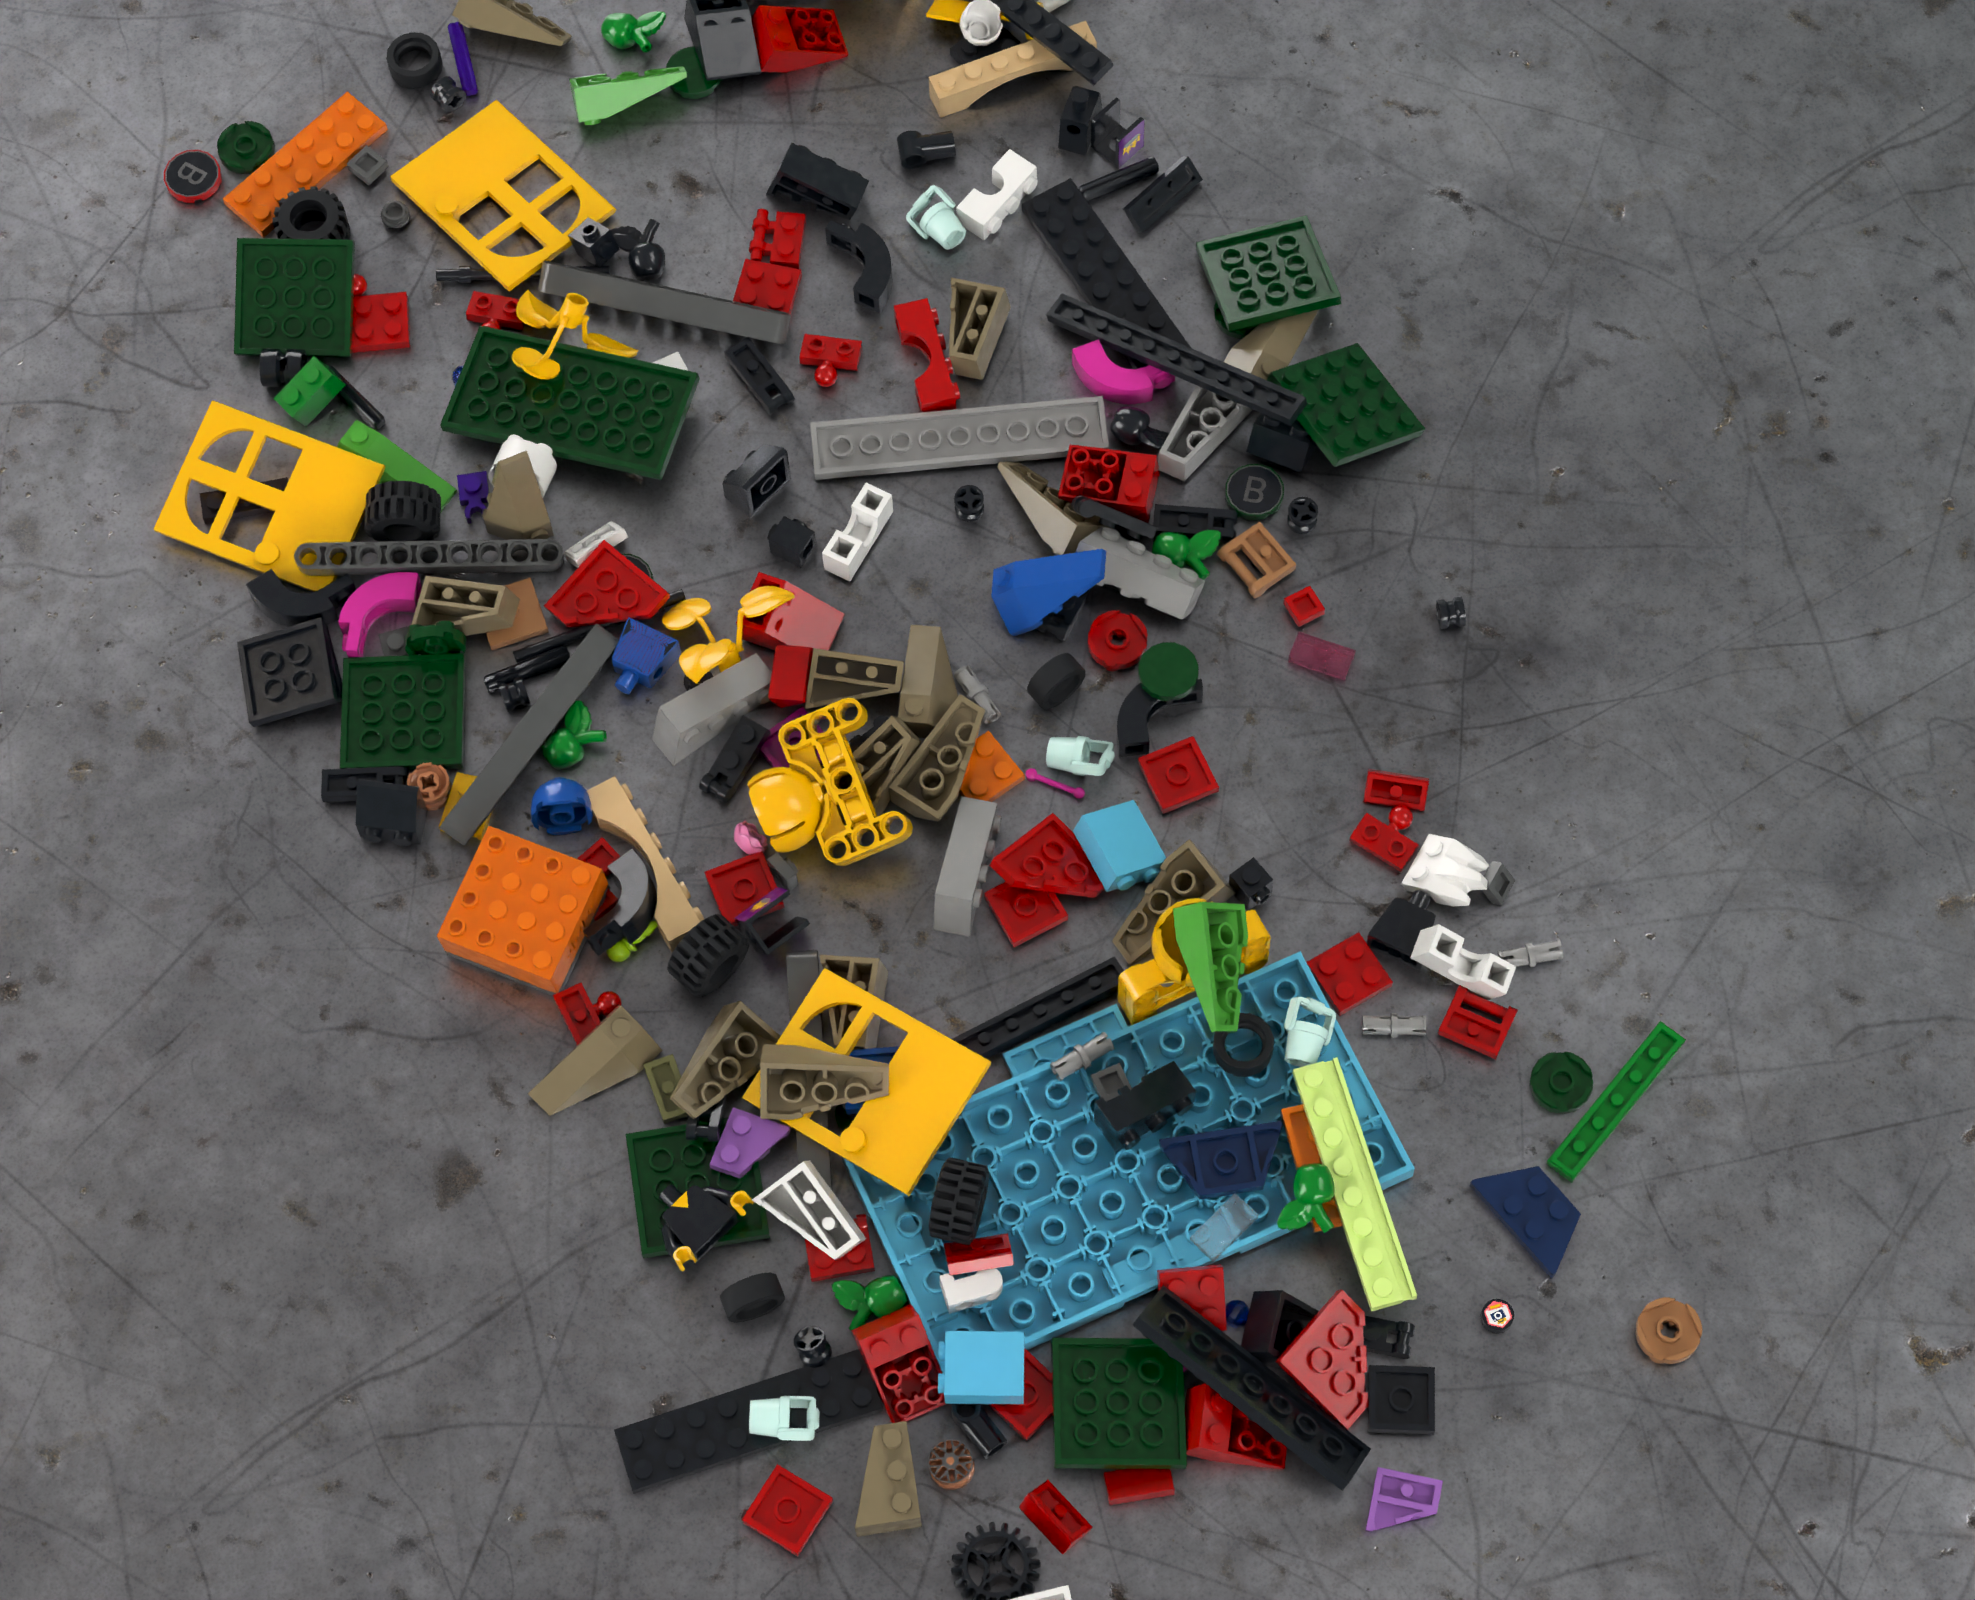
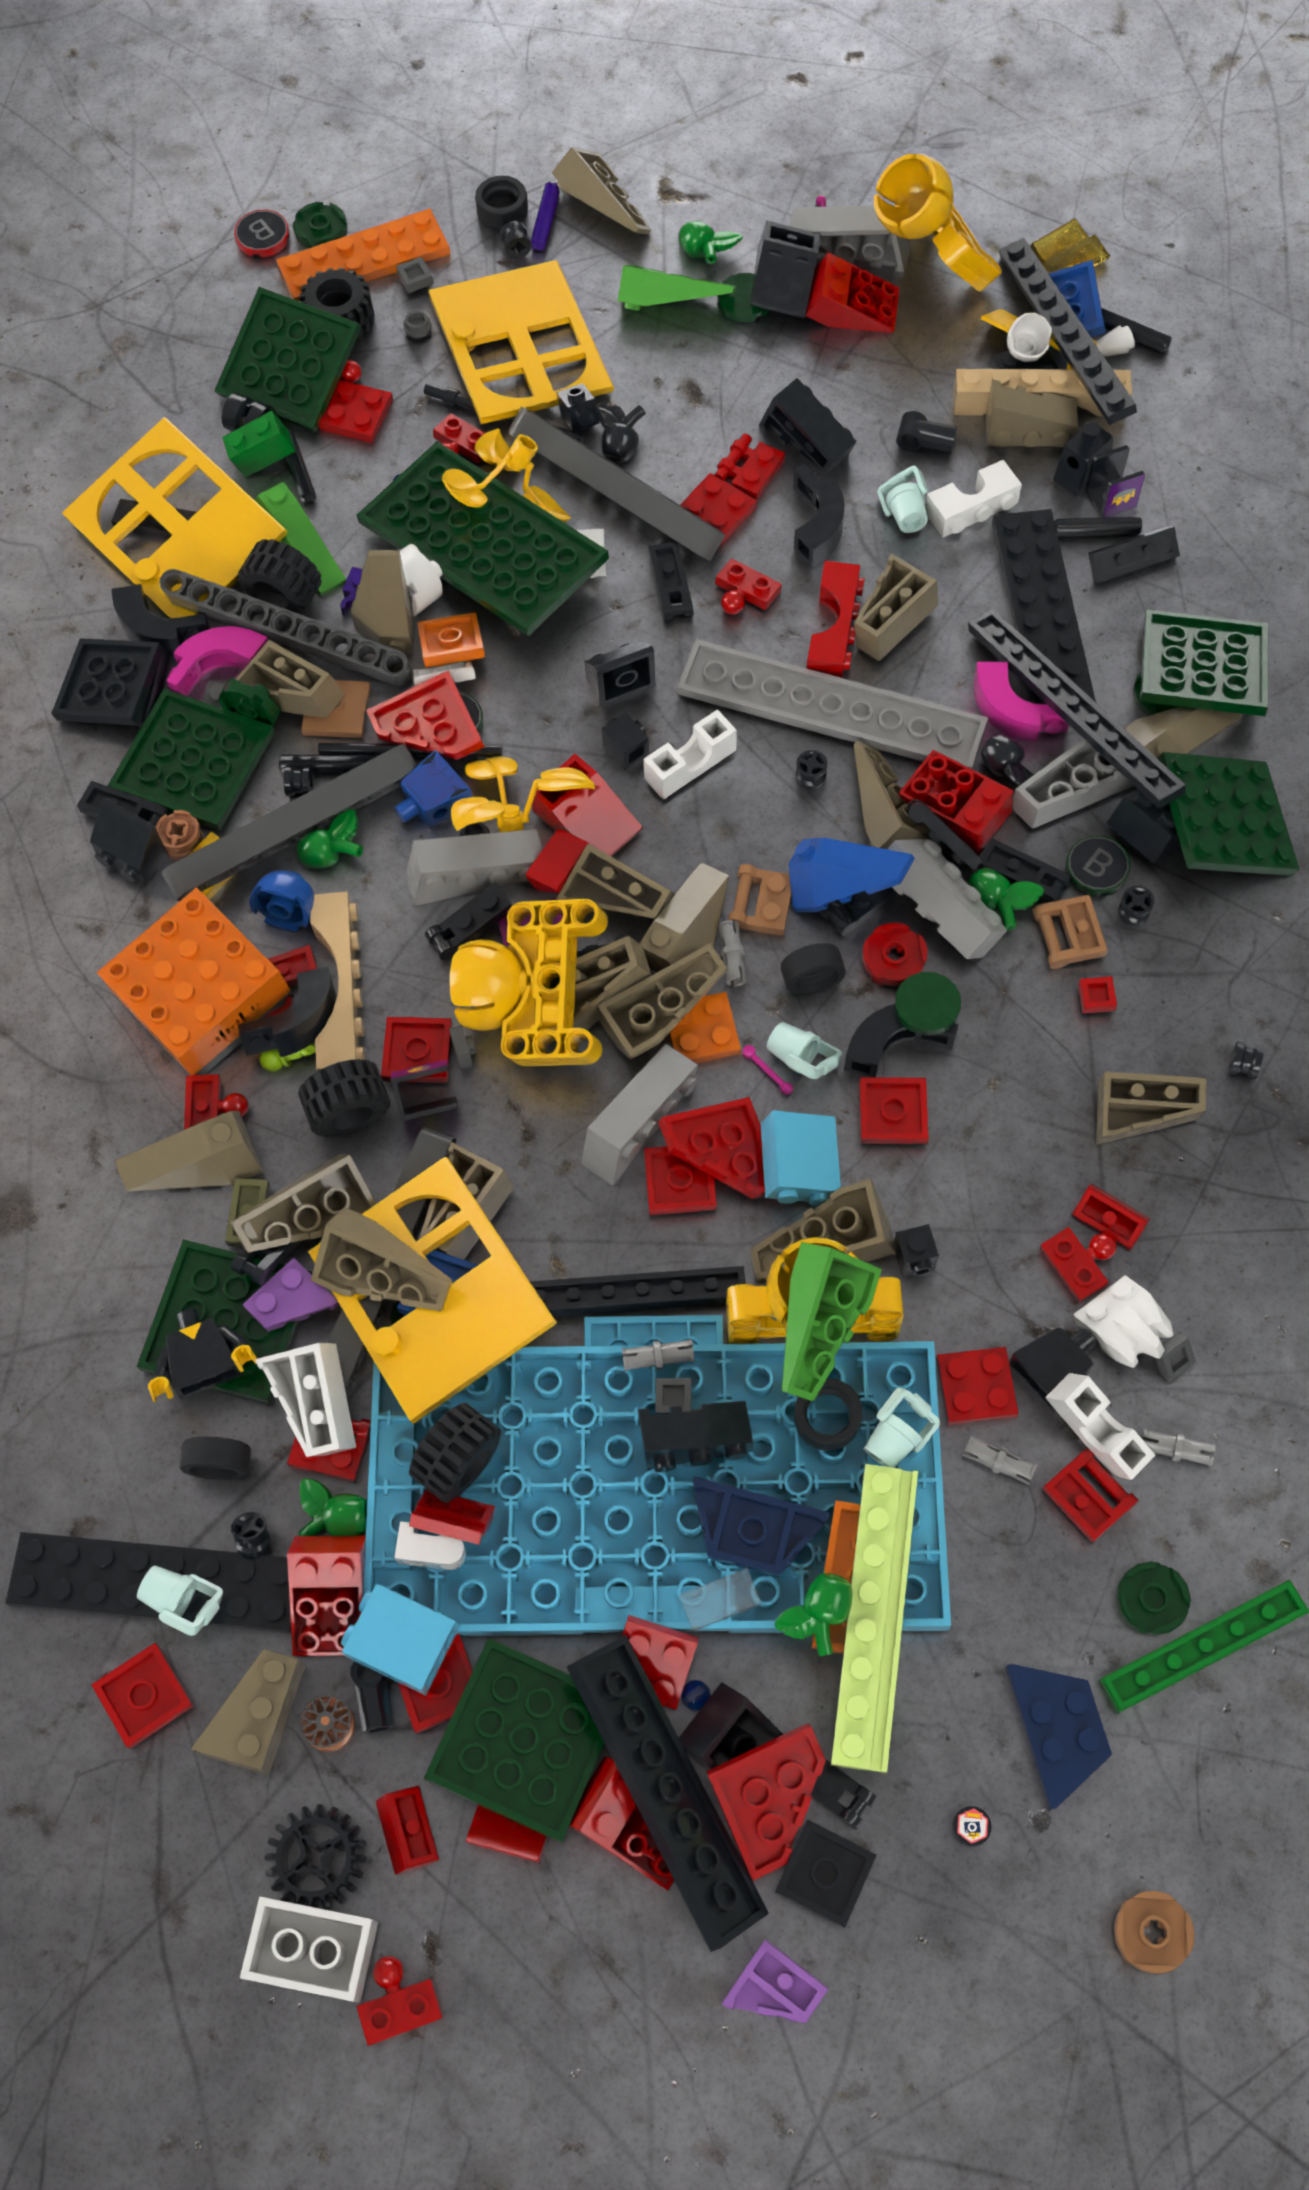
camera: 25 degrees right, 0 degrees up
bright pink plate [734,820,768,855] -> none
clear pink plate [1288,632,1356,680] -> none
none -> orange plate [417,612,485,668]
none -> medium nougat plate [728,864,791,936]
none -> dark tan wedge [986,379,1078,447]
none -> dark tan wedge [1096,1071,1206,1146]

